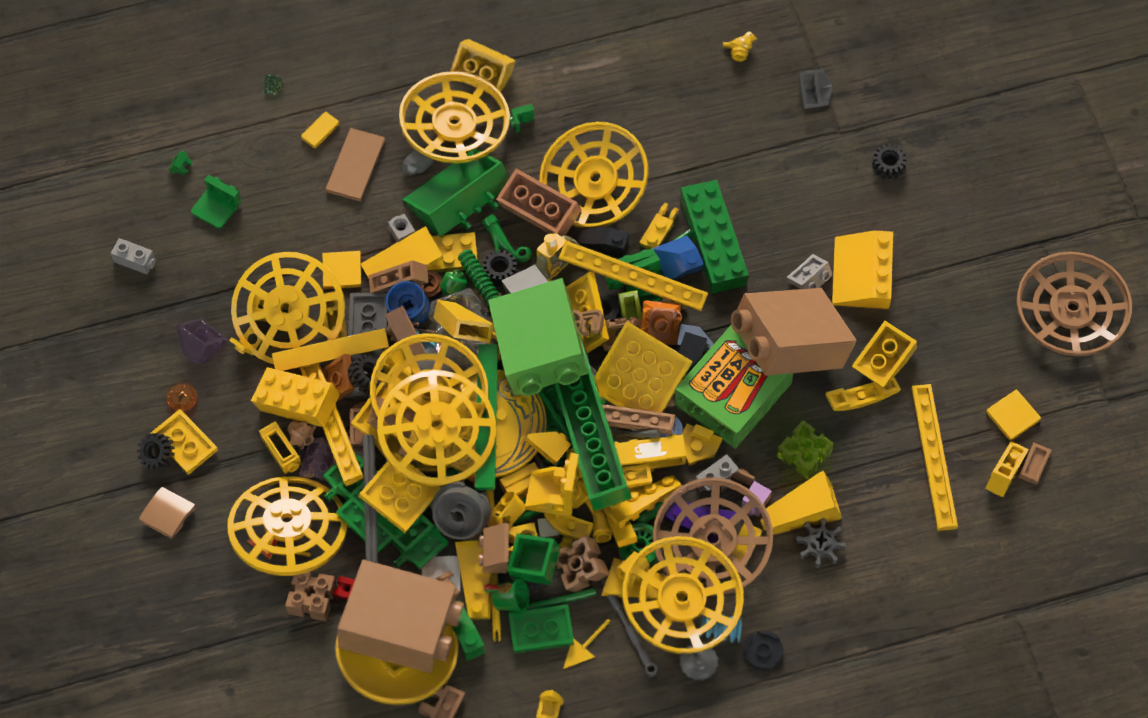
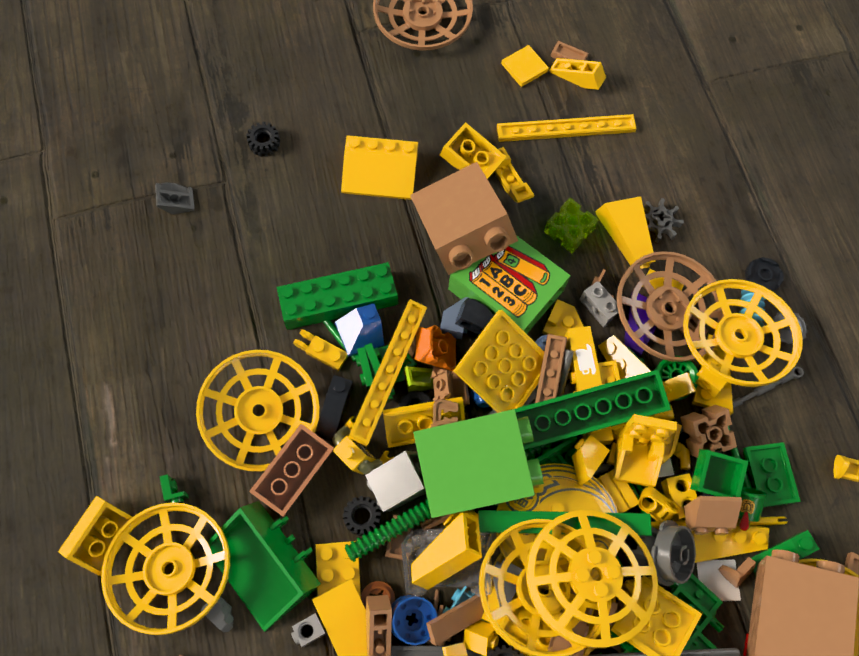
camera: 95 degrees left, 5 degrees up
green head [440,270,467,299] -> none
green plant [482,214,532,263] -> none
yellow piece [563,620,610,669] -> none
yellow animal [723,32,757,61] -> none
lavender brick [742,481,771,517] -> none
light grey bracket [787,254,833,289] -> none

